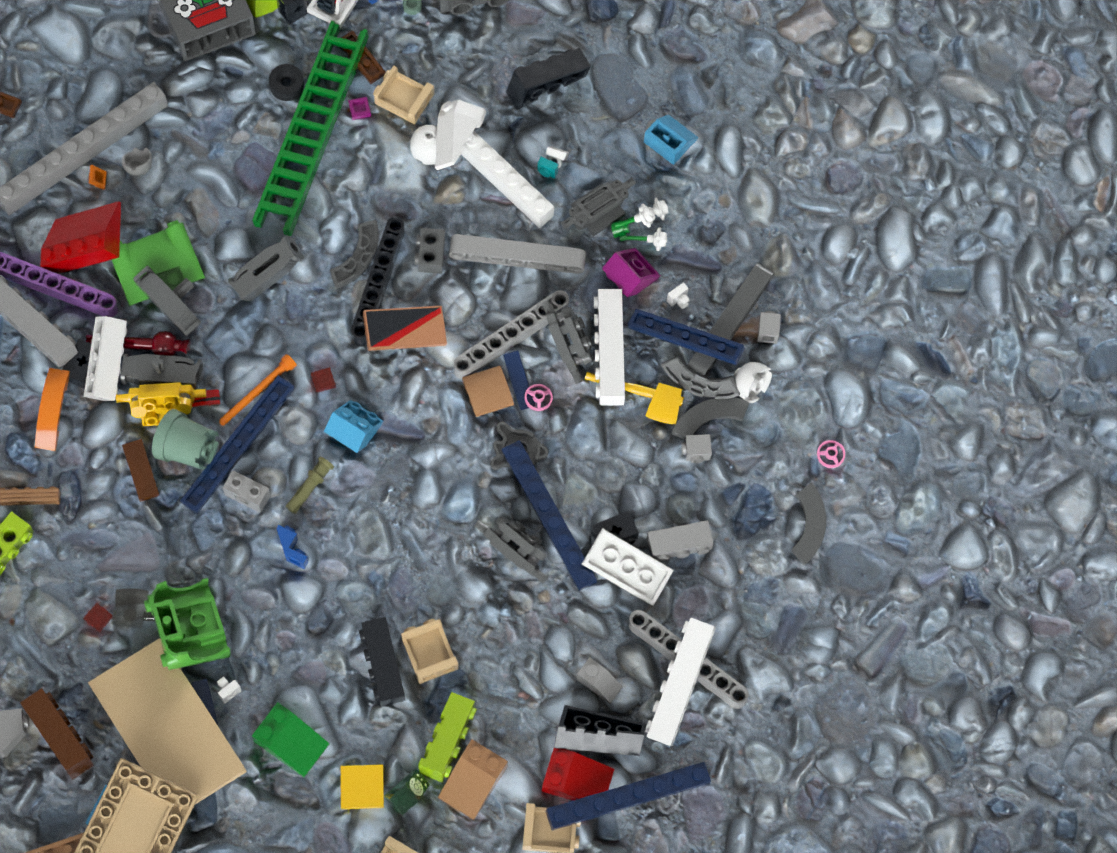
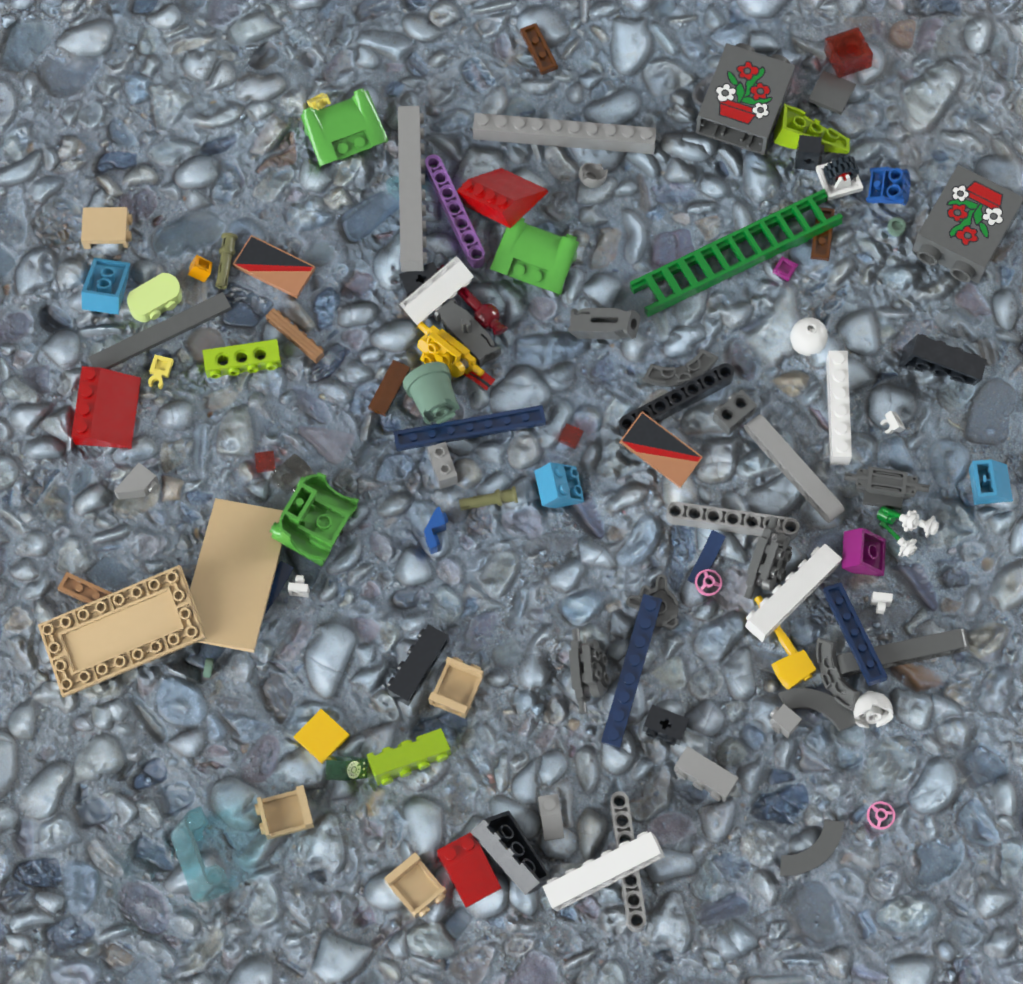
camera: 50 degrees right, 0 degrees up
reddish brown brick [20,688,94,780] -> none
orange slope [35,368,70,451] -> none
orange slope [88,165,107,190] -> none
dark grey piece [133,265,201,337] -> none
orange piece [219,354,297,425] -> none
green slope [252,702,330,778] -> none
black tyre [269,64,304,101] -> none
tan panel [373,66,434,124] -> none
white wedge [435,99,486,170] -> none
medium nougat slope [438,739,508,820] -> none
medium nougat slope [462,366,514,417] -> none
teal plate [537,156,559,179] -> none
dark blue plate [545,762,711,831] -> none
white tile [582,528,673,606] -> none
light grey brick [757,311,781,344] -> none
none -> sand green tile [203,658,214,678]

